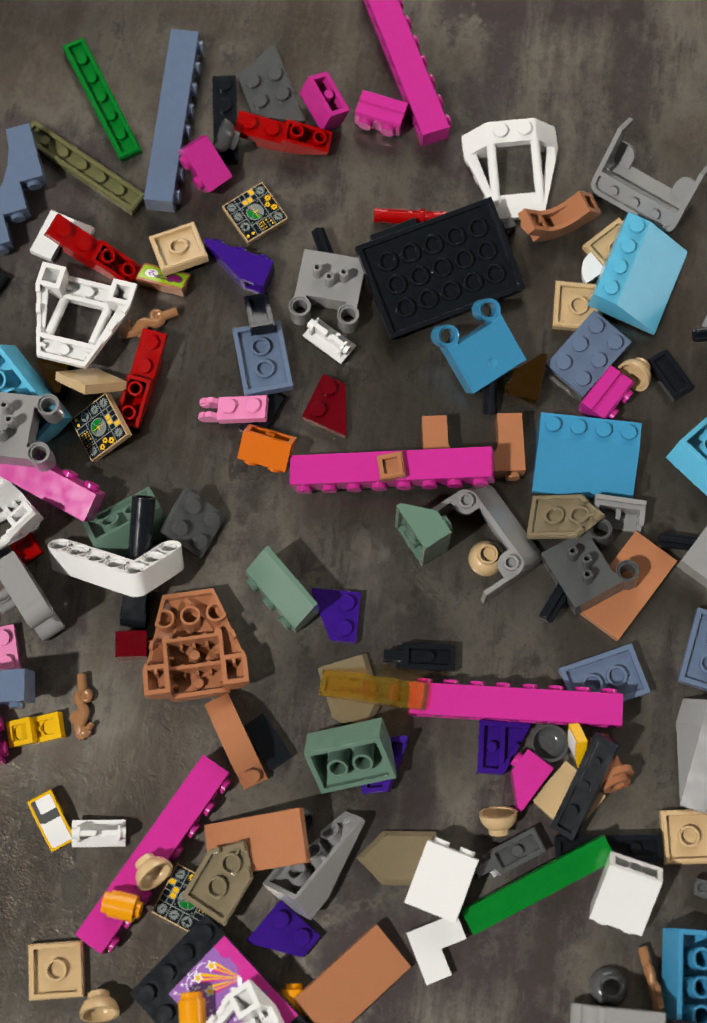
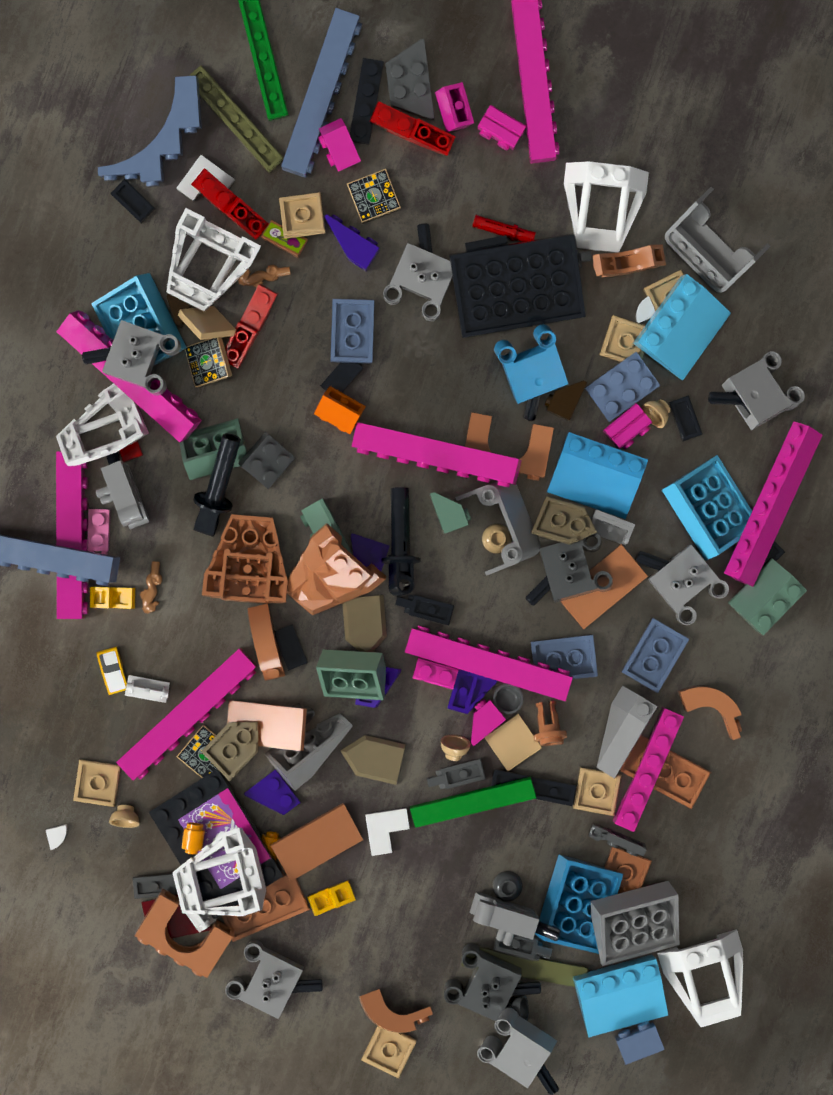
camera: 10 degrees right, 15 degrees up
white beam [48,538,184,597] -> none
light orange brick [101,890,143,923] -> none
dark red brick [115,630,153,661] -> none
tan piece [135,853,173,891] -> none
bright pink hinge [198,395,269,424] -> none
dark grey piece [214,118,240,153] -> none
black tile [244,292,275,336] -> none
dark red wing [302,374,347,438] -> none
white hinge [303,317,356,364] -> none
clear yellow slope [319,670,429,711] -> none
nougat tile [377,451,407,482] -> none
white brick [404,837,479,923] -> none
black plate [550,732,621,841] -> none
yellow slope [567,723,588,768] -> none
white brick [589,851,663,936] -> none
medium nougat animal [638,946,665,1013] -> none
none -> nougat wedge [287,523,386,615]
none -> black piece [381,487,421,597]
none -> dark pink brick [413,657,459,690]

